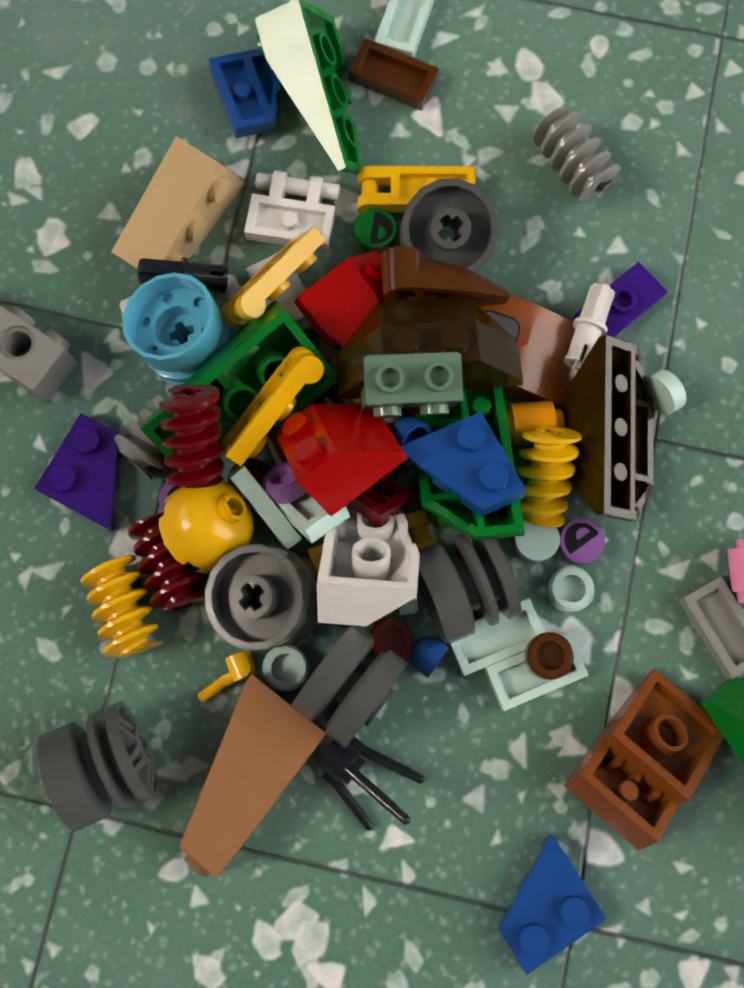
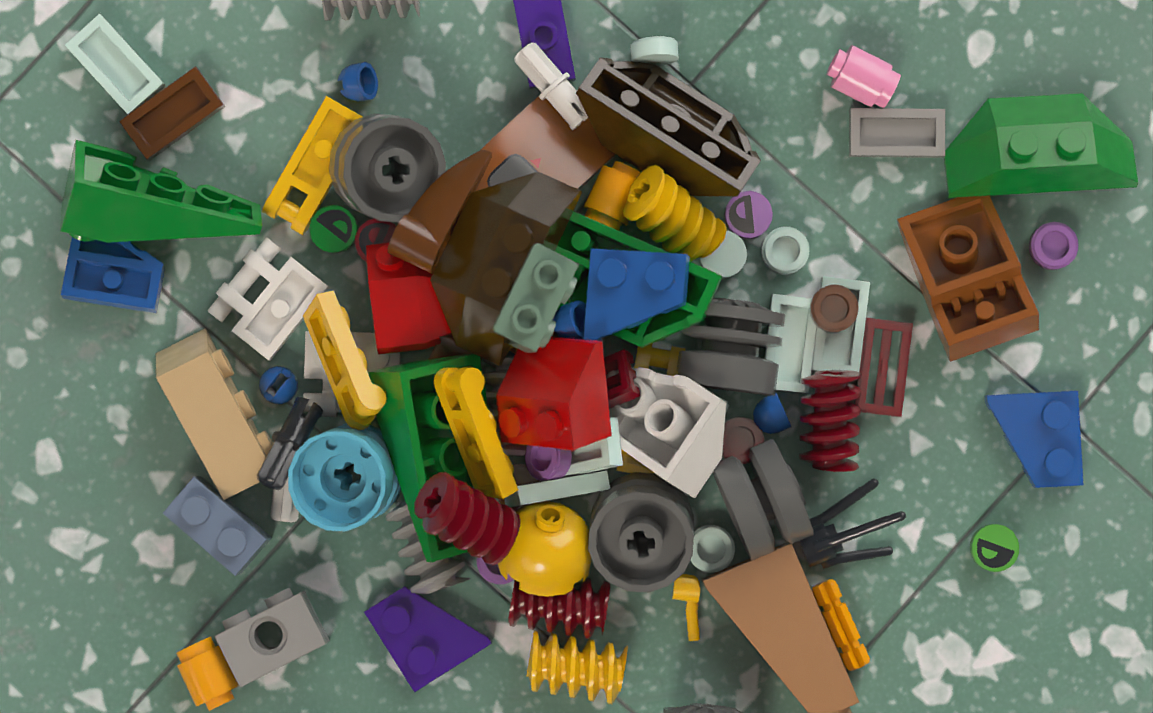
camera: 60 degrees left, 10 degrees up
none -> sand blue brick [163,476,272,576]
none -> blue hinge [259,366,298,404]
none -> blue hinge [338,62,378,101]
none -> dark red piece [799,370,862,472]
none -> light orange axle [812,579,870,671]
none -> dark red tile [854,317,913,417]
none -> bright green tile [970,524,1019,572]
none -> medium lavender tile [1029,222,1078,270]

